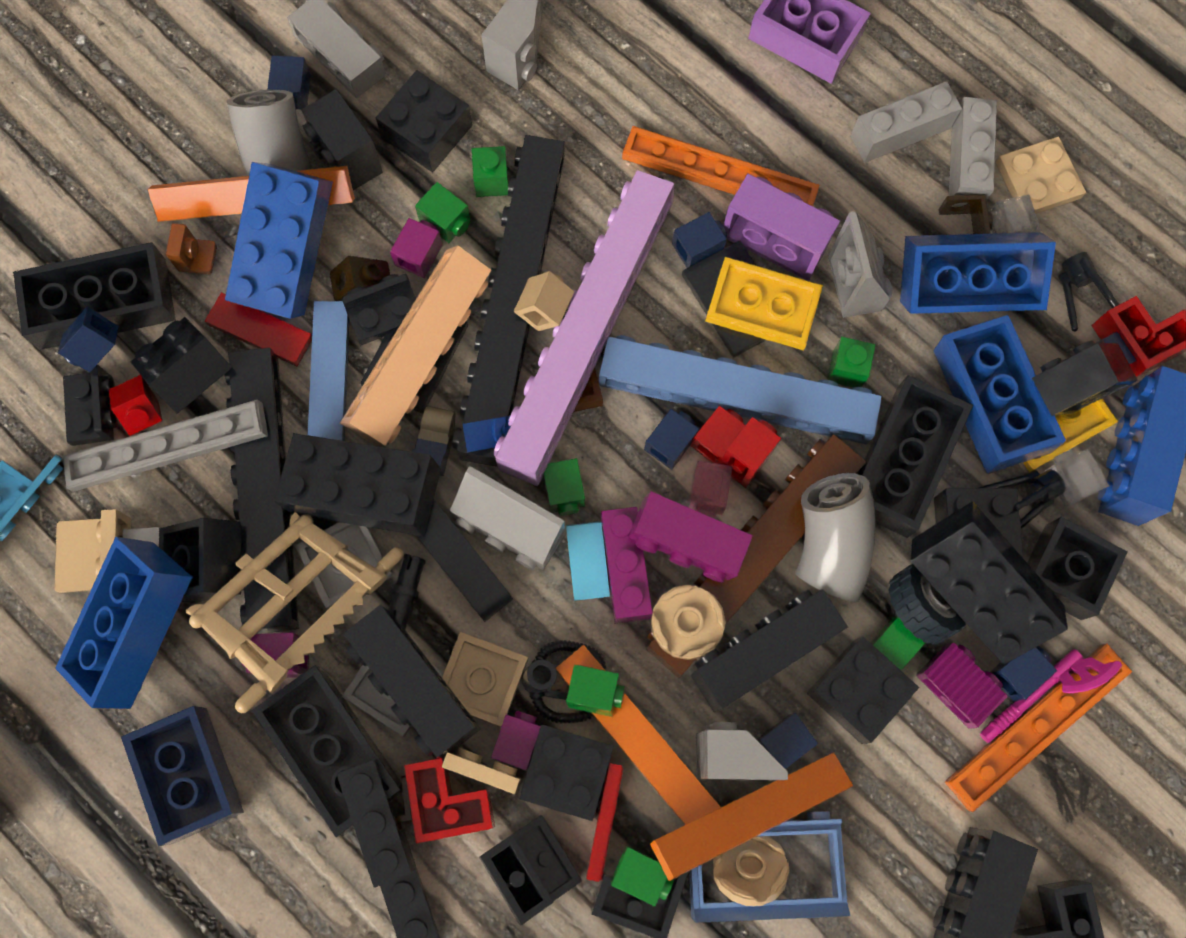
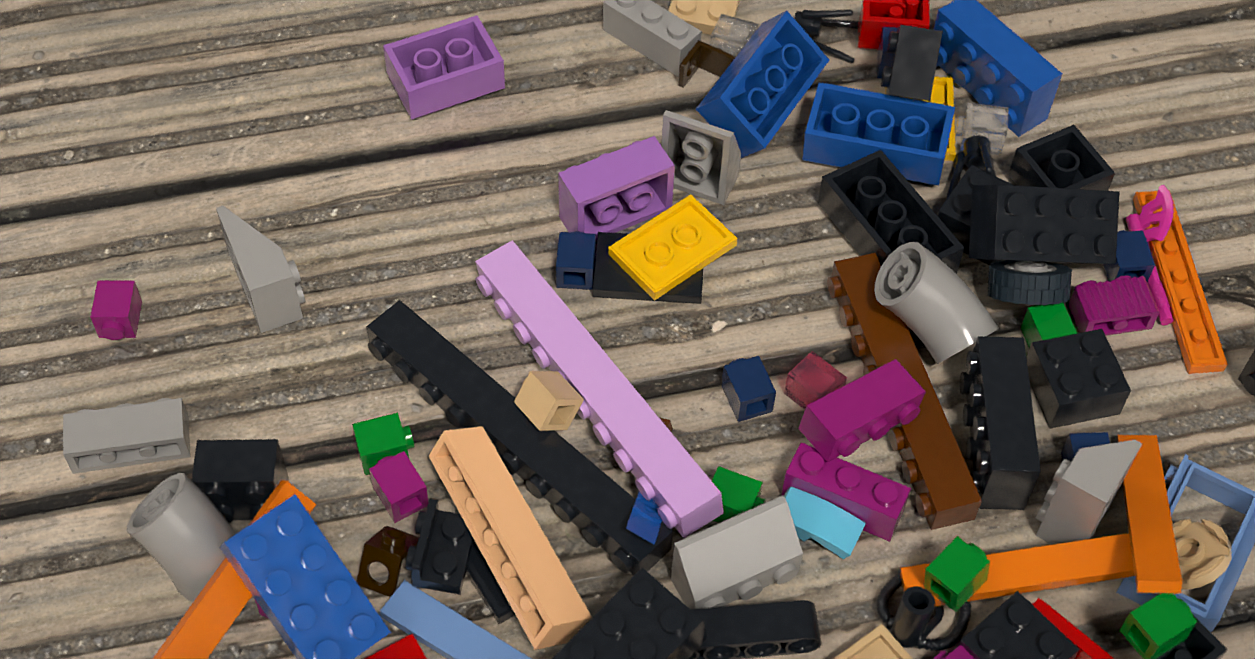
camera: 55 degrees left, 20 degrees down
dark blue brick [267,56,311,109] -> none
black brick [375,70,472,173] -> none
dark tan leg [412,406,456,476] -> none
green brick [471,146,509,197] -> none
medium blue brick [599,335,882,445] -> none
orange tile [622,126,820,206] -> none
tan tile [651,585,726,660] -> none
red brick [691,406,781,488] -> none
green brick [827,336,876,388] -> none
light grey brick [850,82,962,163] -> none

